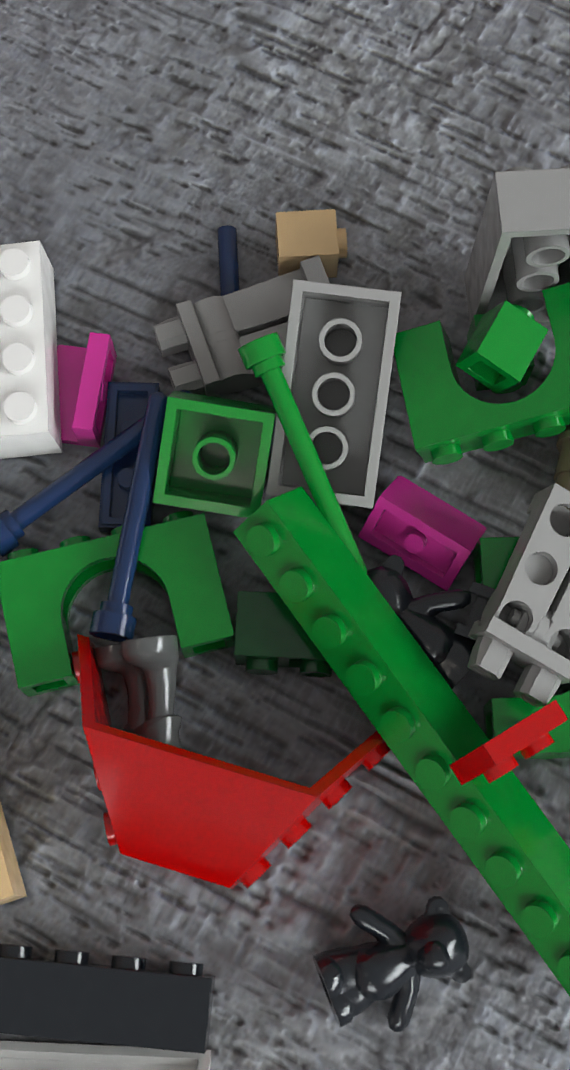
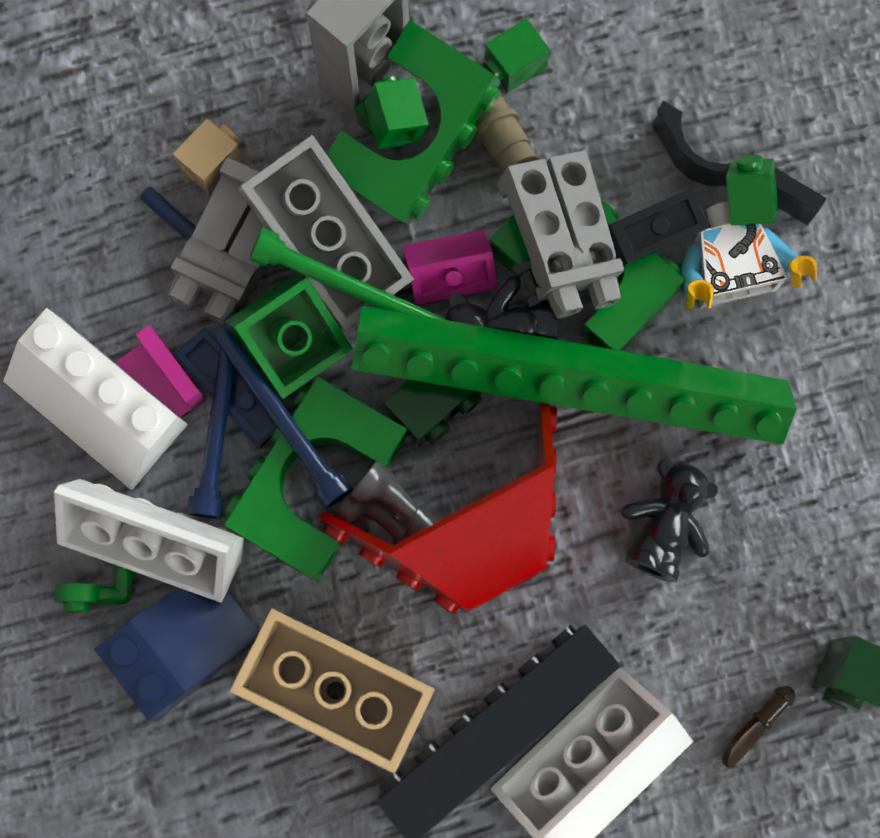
camera: 45 degrees left, 5 degrees up
red plate [449,700,568,785] -> none

